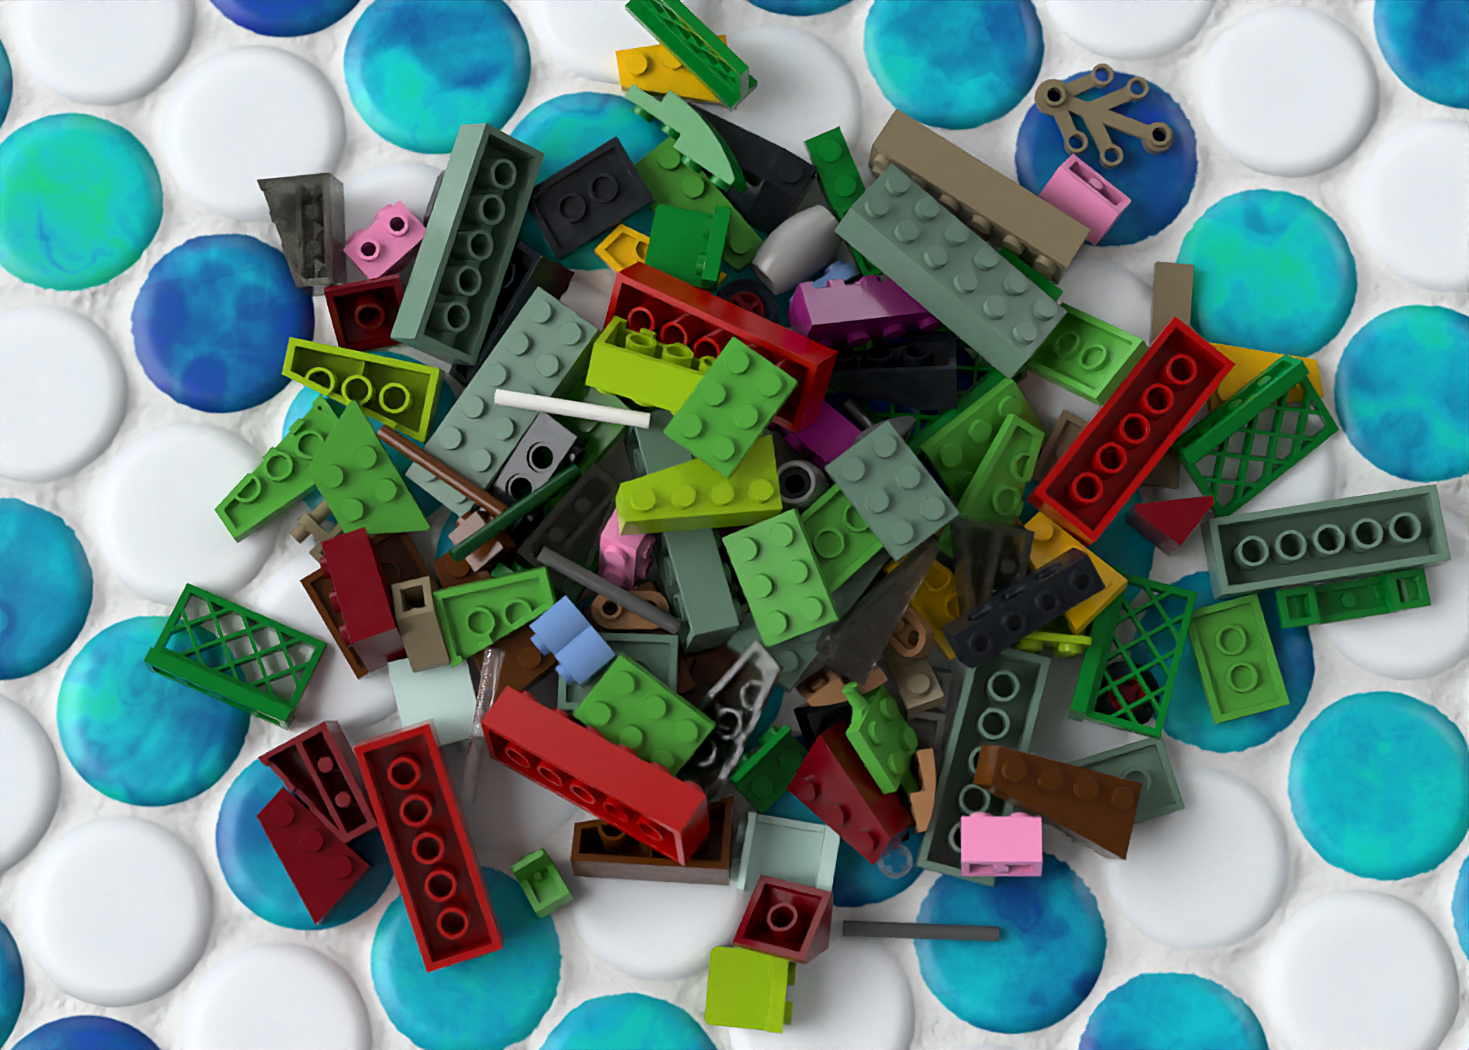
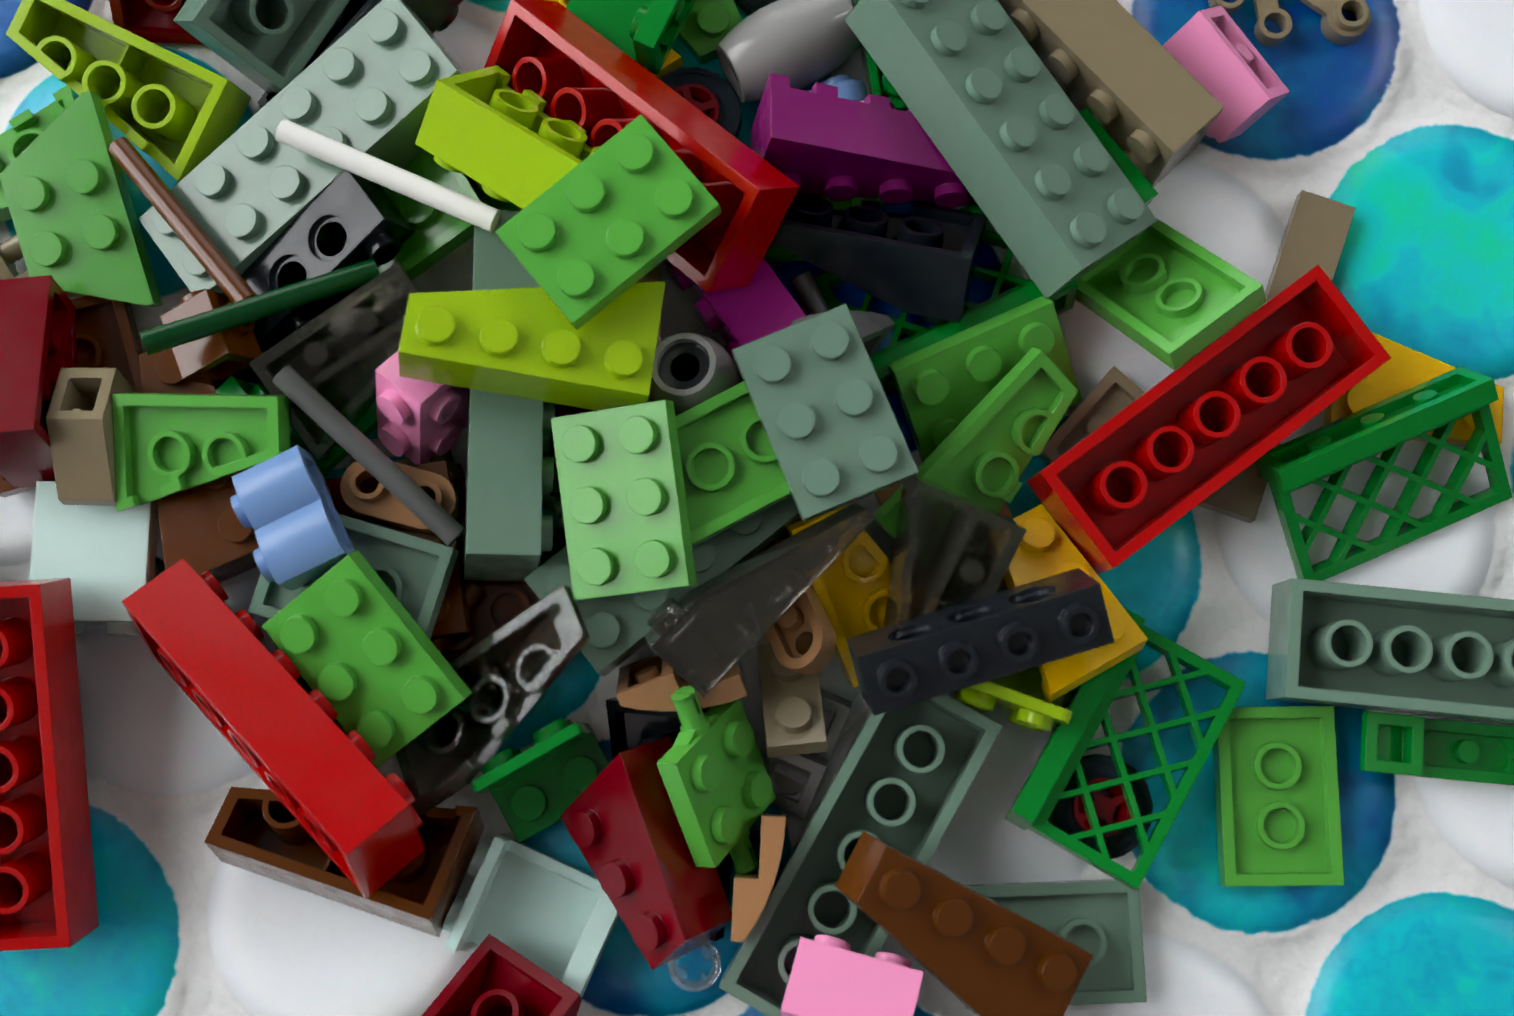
camera: 20 degrees right, 0 degrees up
clear bar [460,647,501,804] -> none
bright green bracket [510,848,574,919] -> none
dark red slope [1125,495,1214,556] -> none

